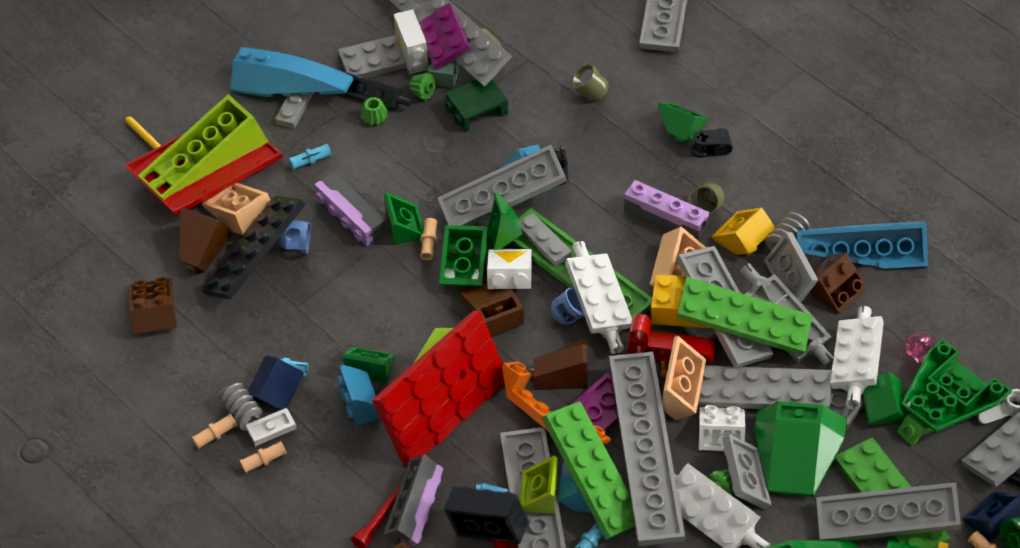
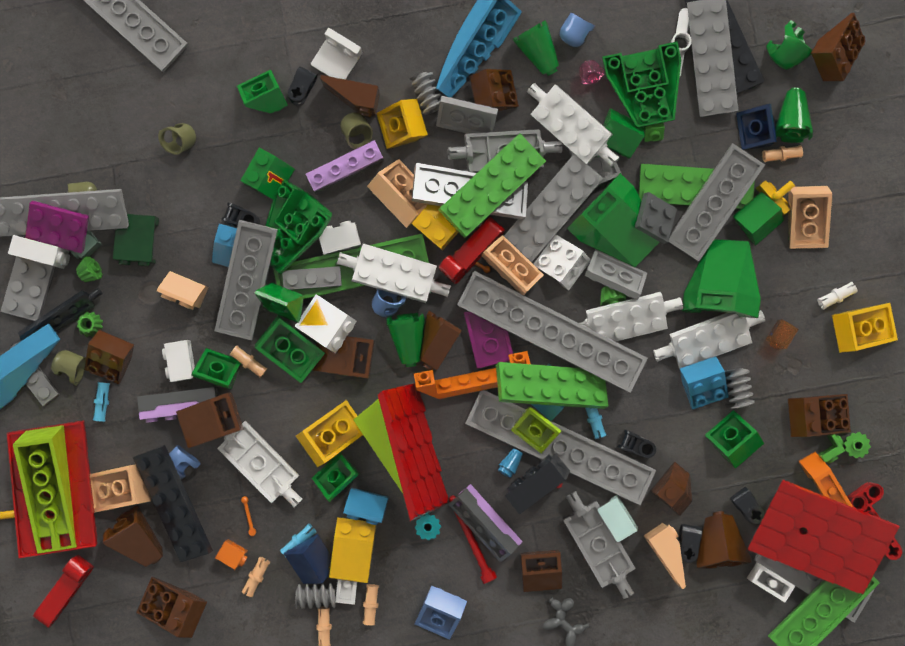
camera: 60 degrees left, 35 degrees up
none -> red beam [33,555,94,628]
none -> olive helmet [51,350,86,386]
none -> reddish brown slope [84,330,134,385]
none -> light nougat slope [157,271,209,310]
none -> white brick [162,340,196,382]
none -> reddish brown slope [176,393,244,448]
none -> orange brick [215,539,248,570]
none -> white plate [217,421,302,507]
none -> green slope [240,147,295,200]
none -> orange hinge [241,496,256,536]
none -> light nougat pin [242,557,270,597]
none -> green wedge [266,180,332,274]
none -> yellow slope [296,400,363,467]
none -> white bracket [311,28,362,80]
none -> white brick [319,221,362,255]
none -> reddish brown slope [320,75,380,118]
none -> yellow slope [329,517,377,583]
none -> green cone [386,313,425,367]
none -> teal piece [415,513,441,541]
none -> medium blue slope [415,586,467,640]
none -> green cone [513,20,559,76]
none -> medium blue helmet [559,13,595,47]
none -> dark grey plate [635,192,677,244]

